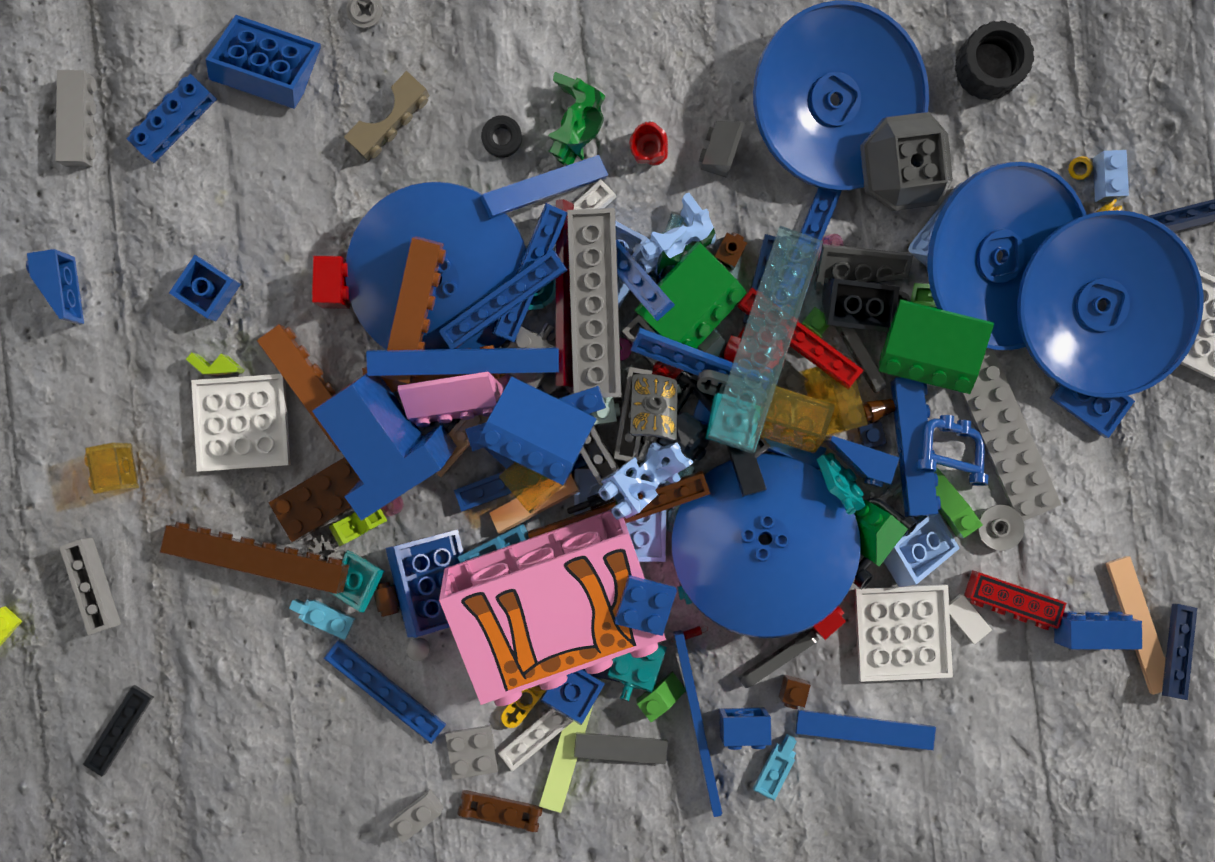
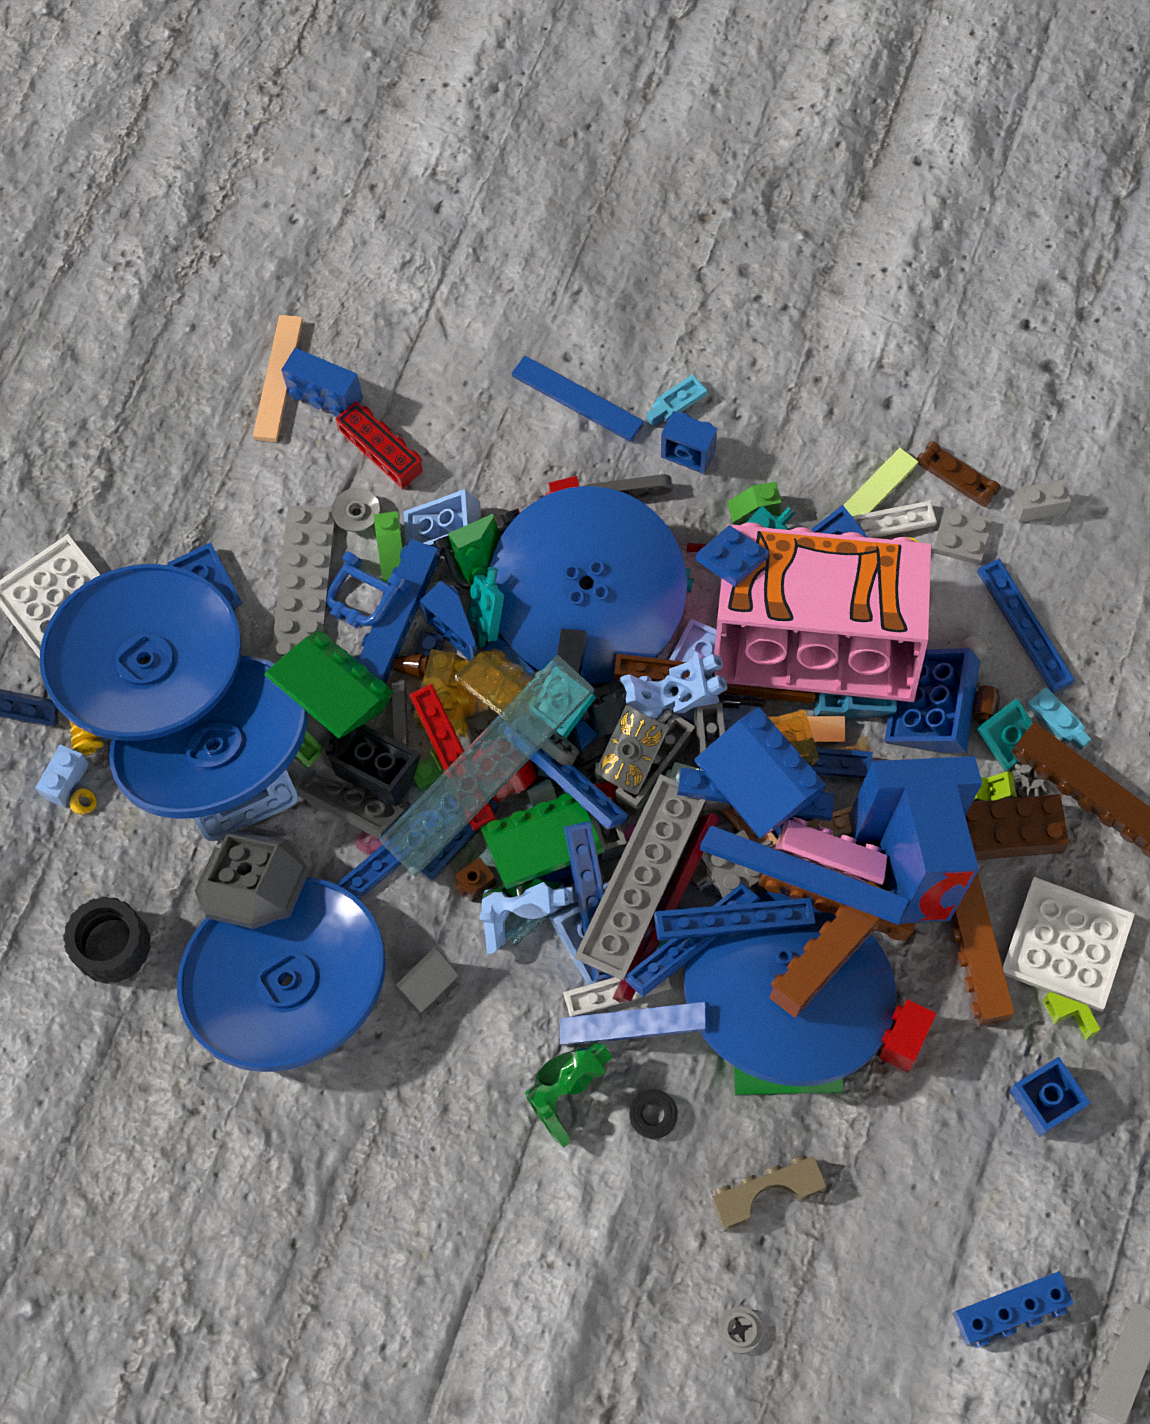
camera: 150 degrees left, 20 degrees down
blue slope [205,15,321,109] -> none
dark grey tile [574,732,668,764] -> none
red hair [629,121,668,166] -> none
blue tile [673,630,723,817] -> none
reddish brown brick [778,675,811,709] -> none
white plate [854,584,953,682] -> none
white tile [949,594,992,644] -> none
dark blue plate [1162,604,1198,700] -> none

